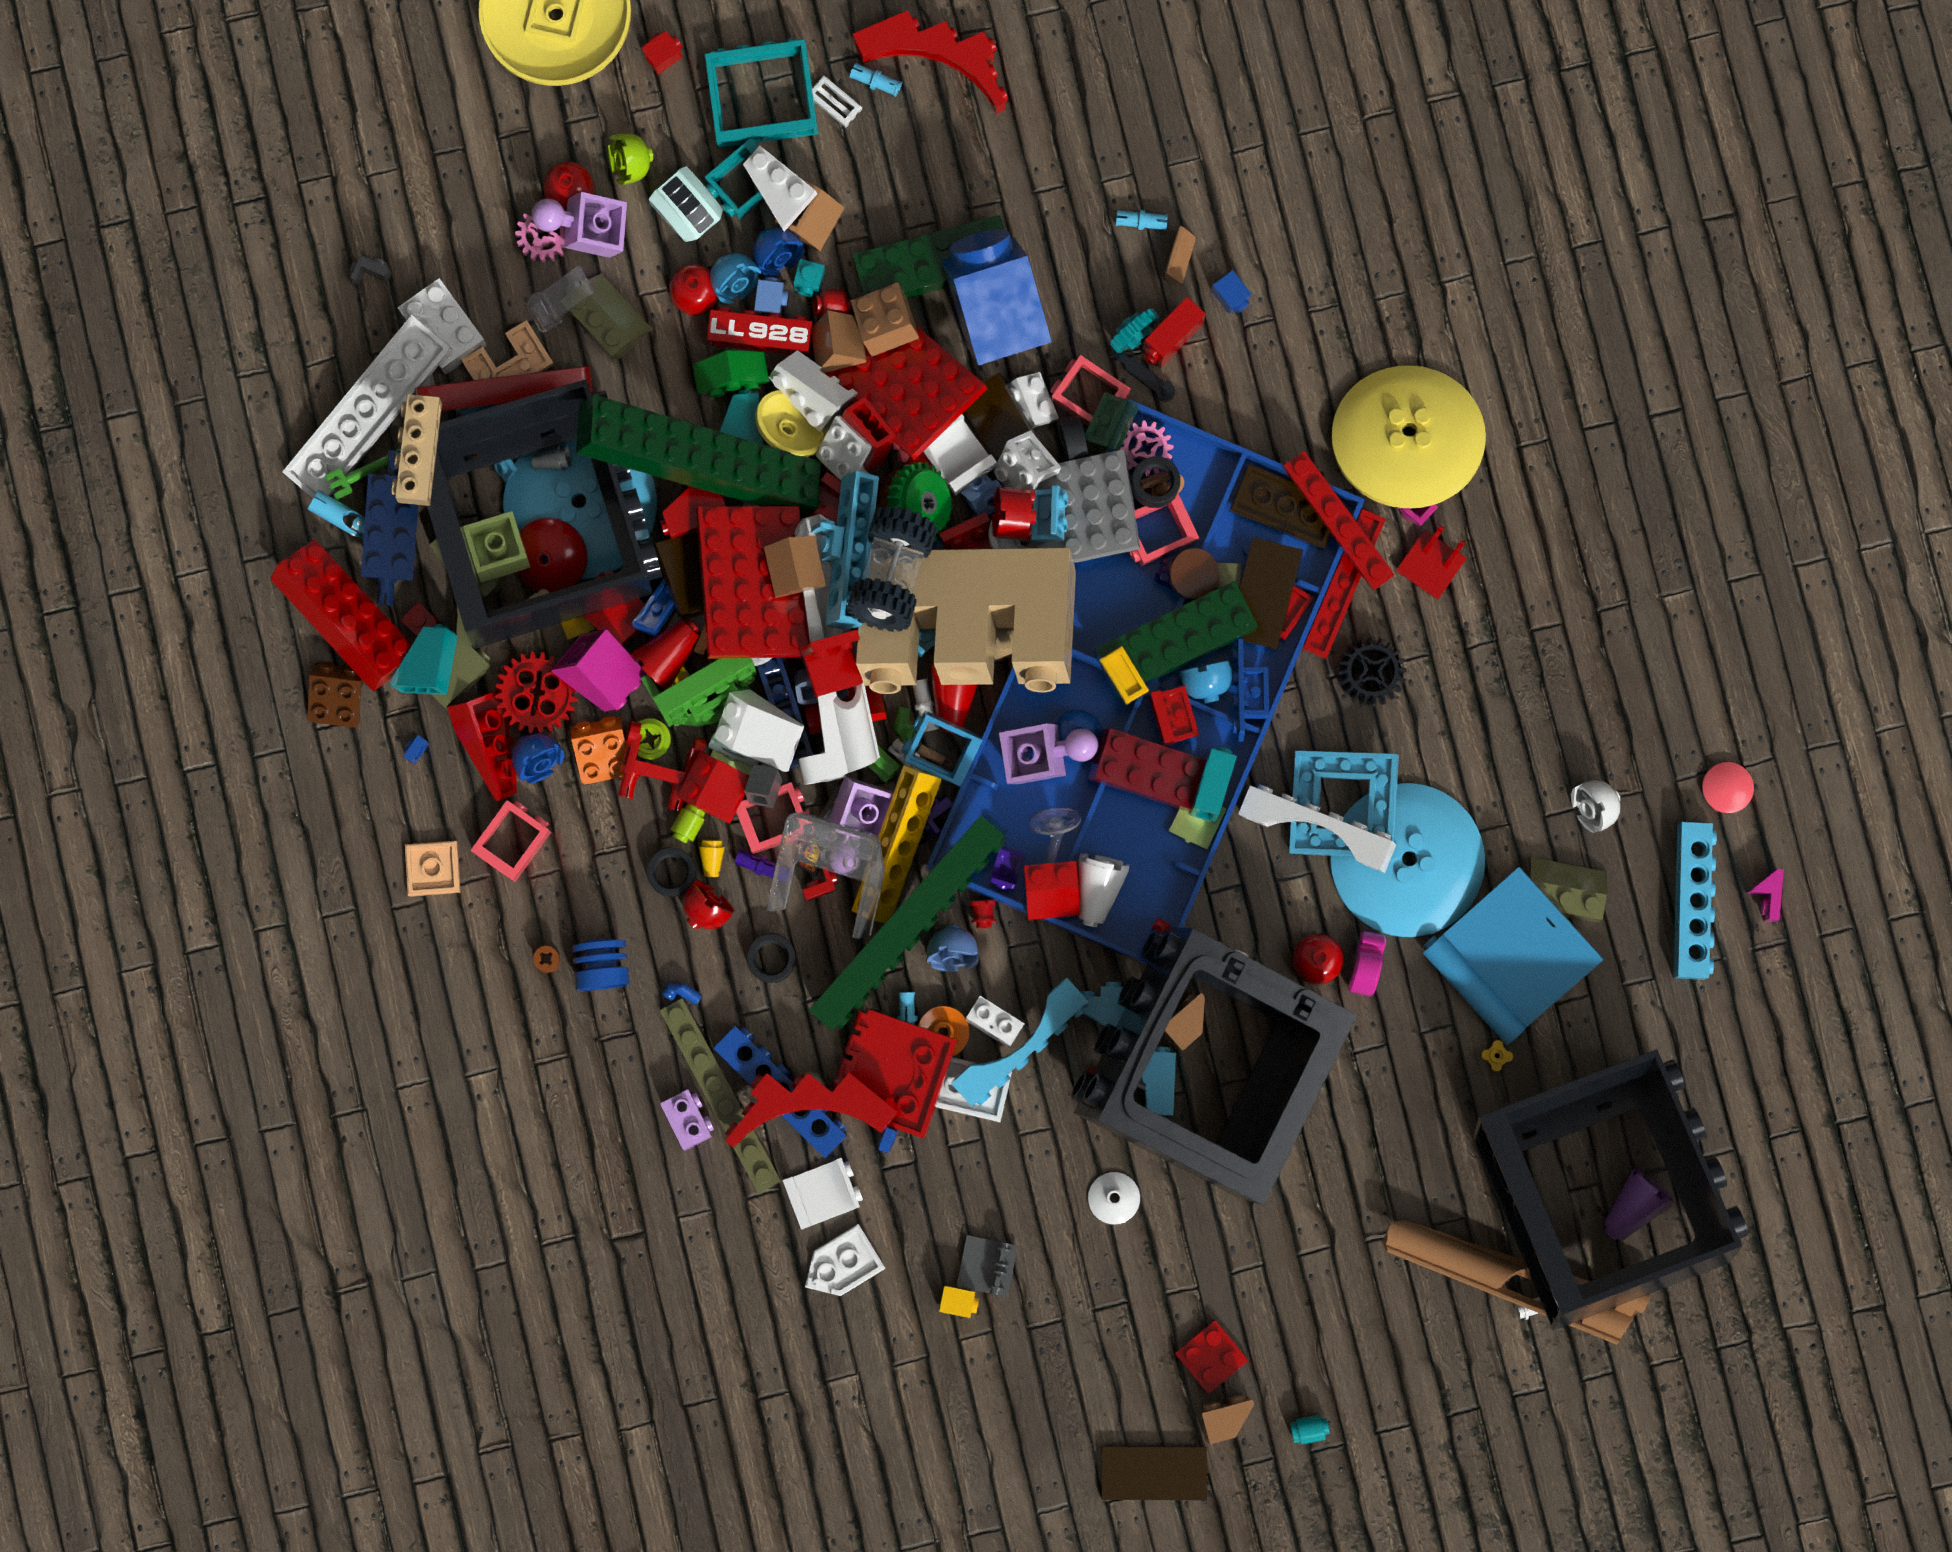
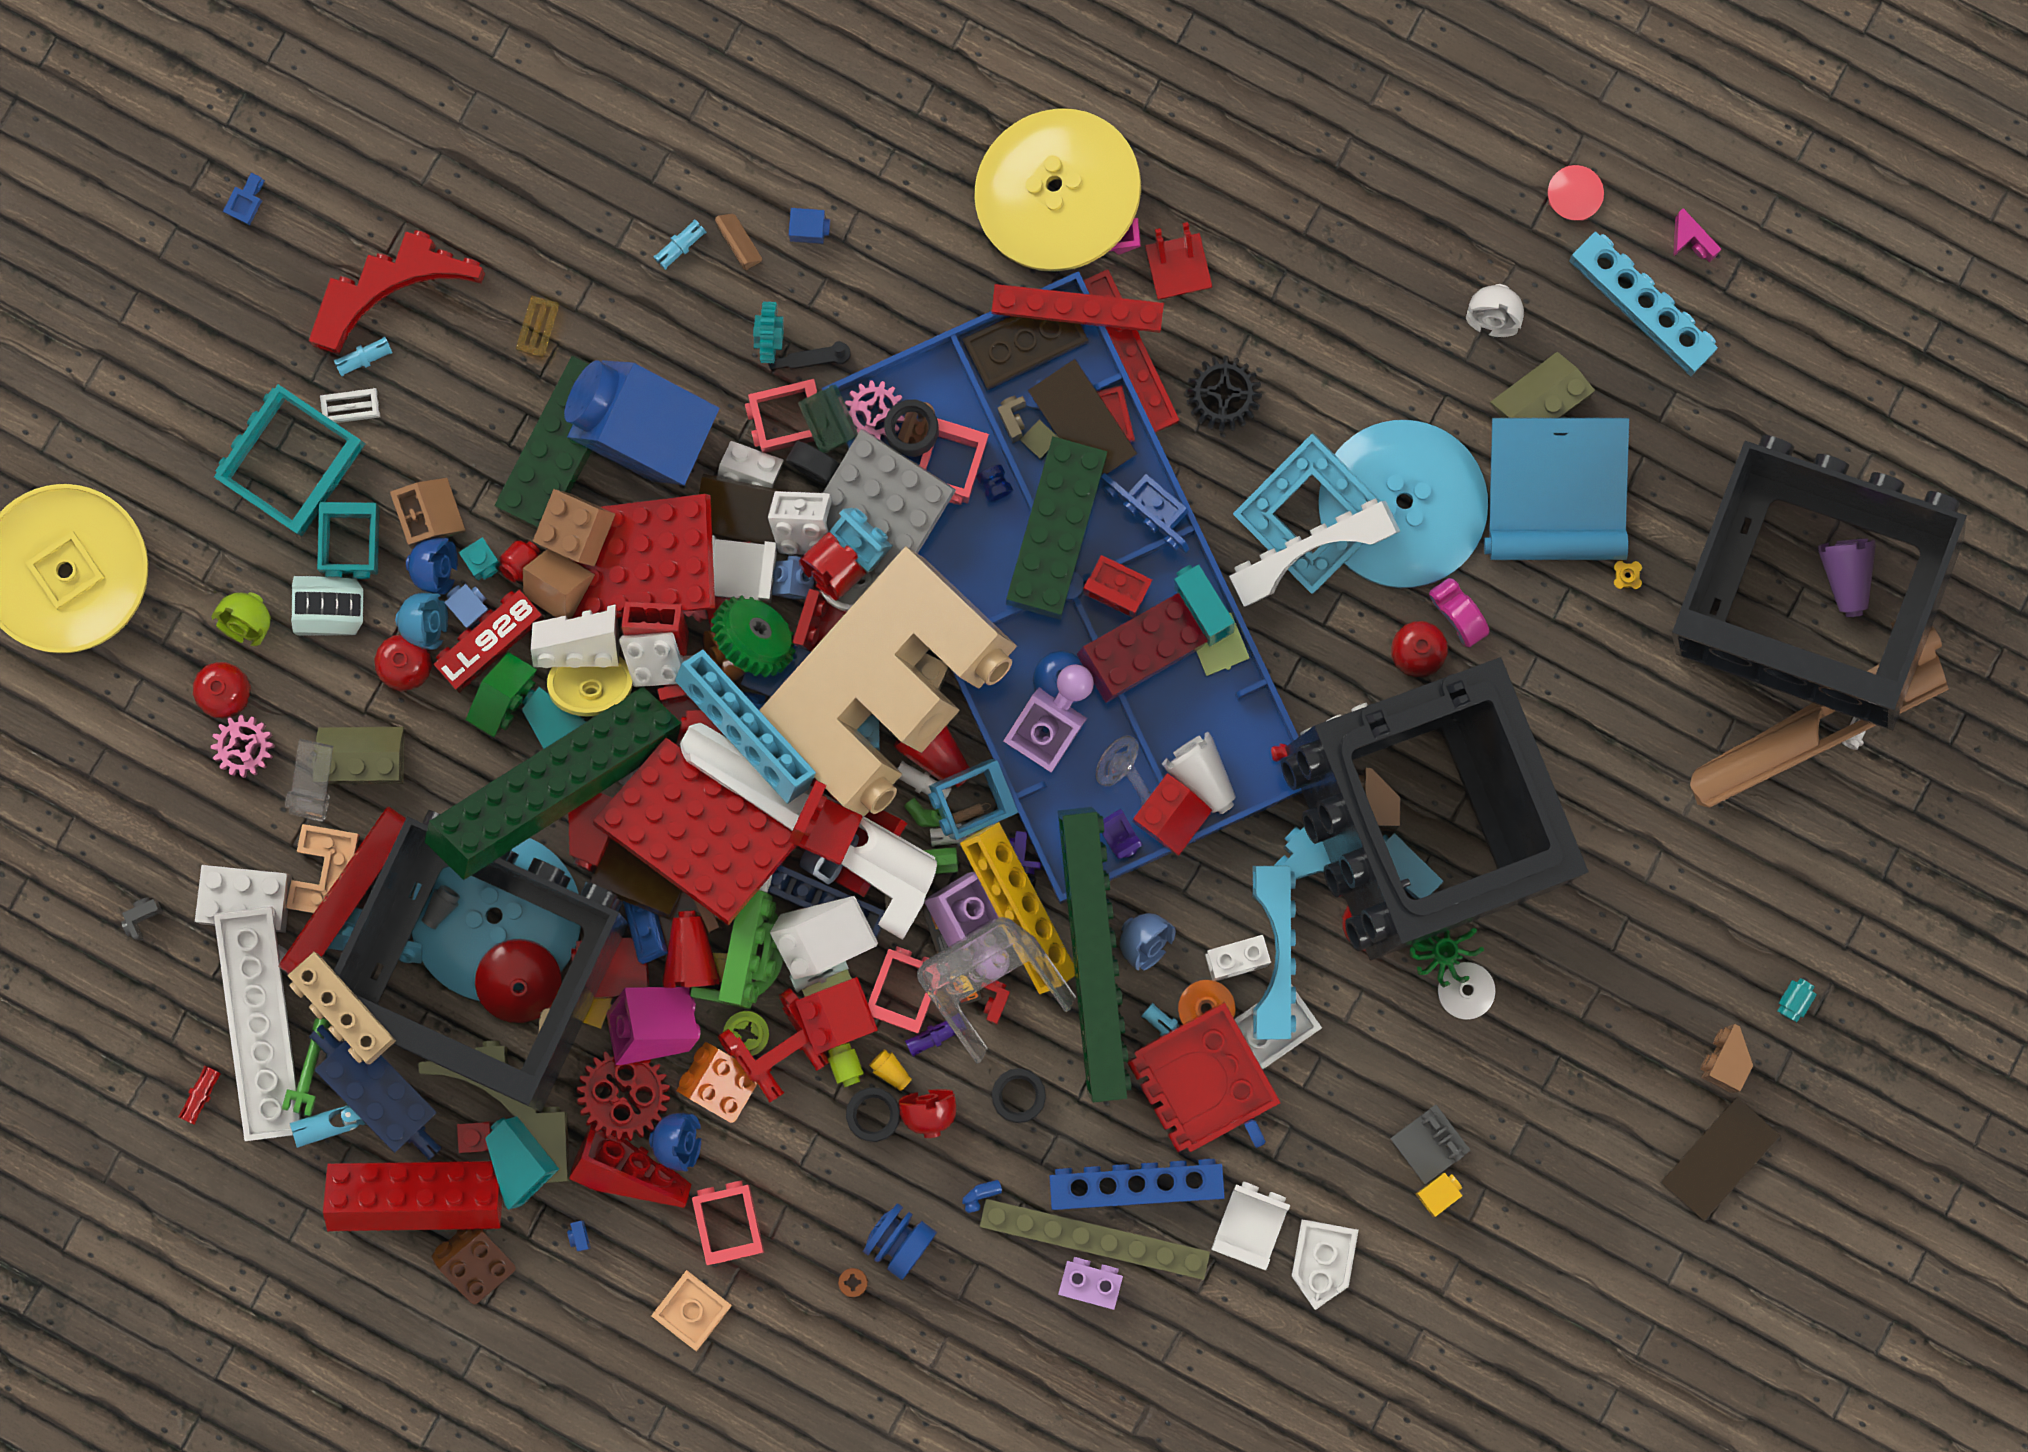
camera: 40 degrees left, 0 degrees up
yellowish green brick [463,511,531,583] -> none
lavender brick [532,192,627,258] -> none
red brick [642,31,683,75] -> none
red arch [725,1073,898,1148] -> none
white wing [743,146,817,232] -> none
dark grey brick [744,764,782,808] -> none
medium nougat slope [764,535,826,598] -> none
medium azure bracket [811,520,844,562] -> none
black plate [847,506,937,632] -> none
red brick [970,900,997,929] -> none
yellow tile [1099,646,1149,705] -> none
red brick [1142,297,1206,368] -> none
reddish brown tile [1168,548,1220,600] -> none
red plate [1175,1320,1248,1394] -> none
dark azure cylinder [1180,661,1232,703] -> none
none -> red pin [178,1065,221,1125]
none -> clear yellow tile [516,295,559,358]
none -> dark tan bracket [998,396,1026,443]
none -> green animal [1409,928,1484,988]

